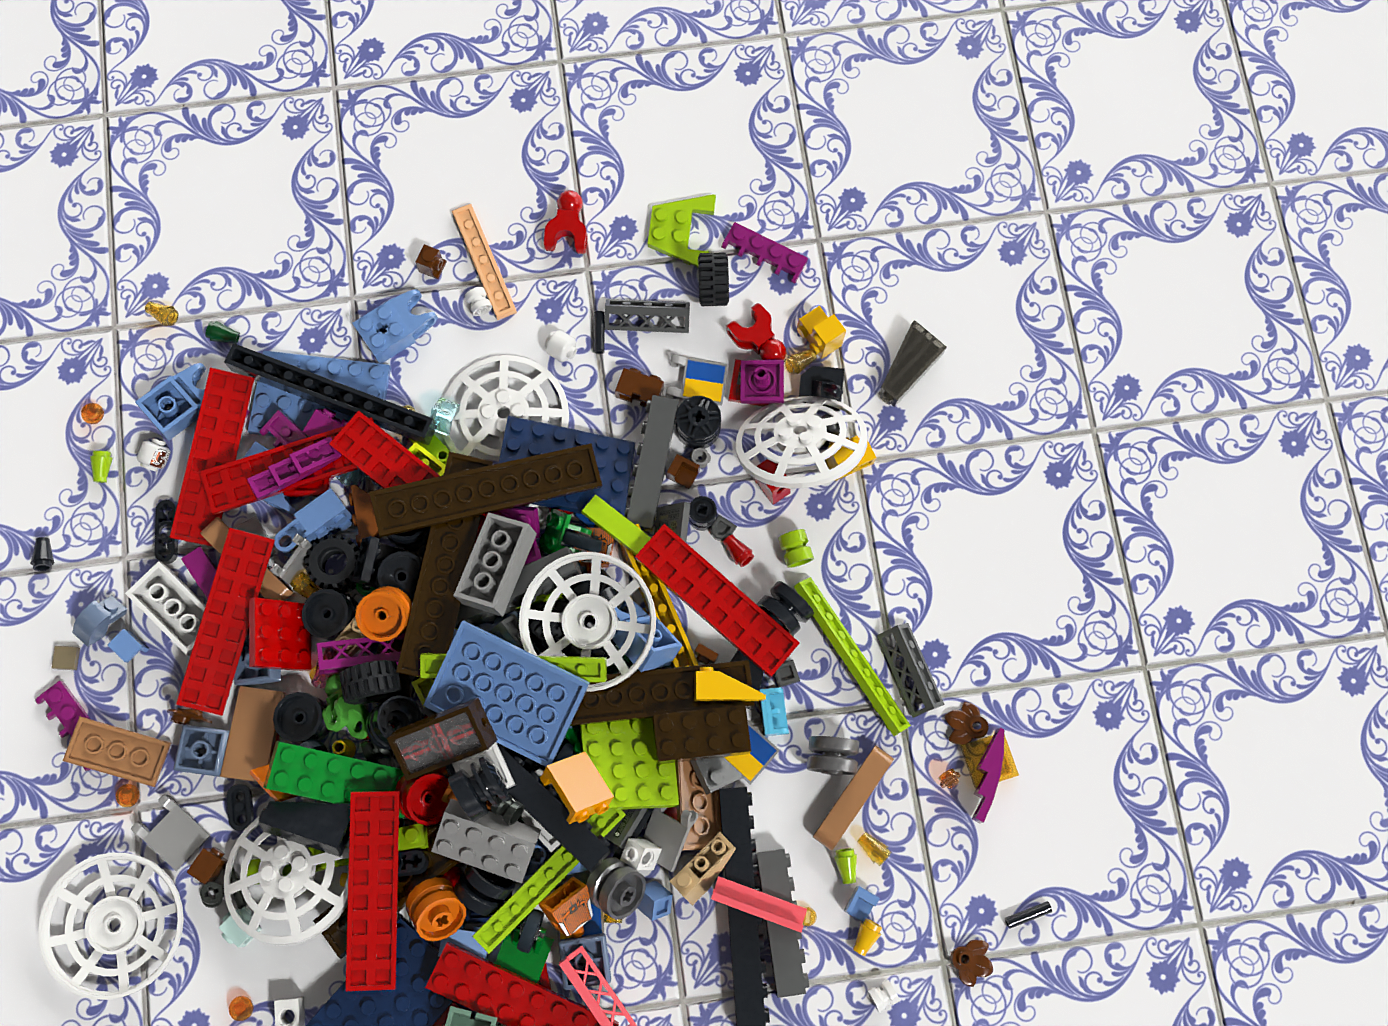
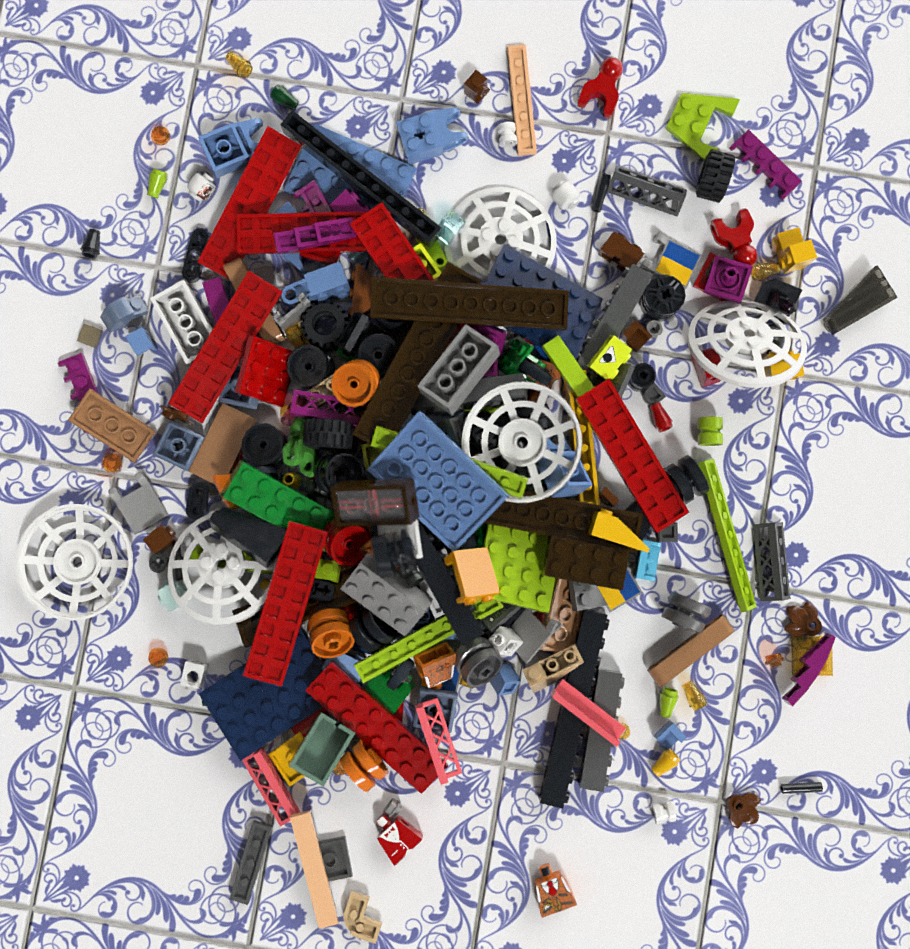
camera: 25 degrees right, 10 degrees up
none -> neon yellow brick [587,335,632,380]

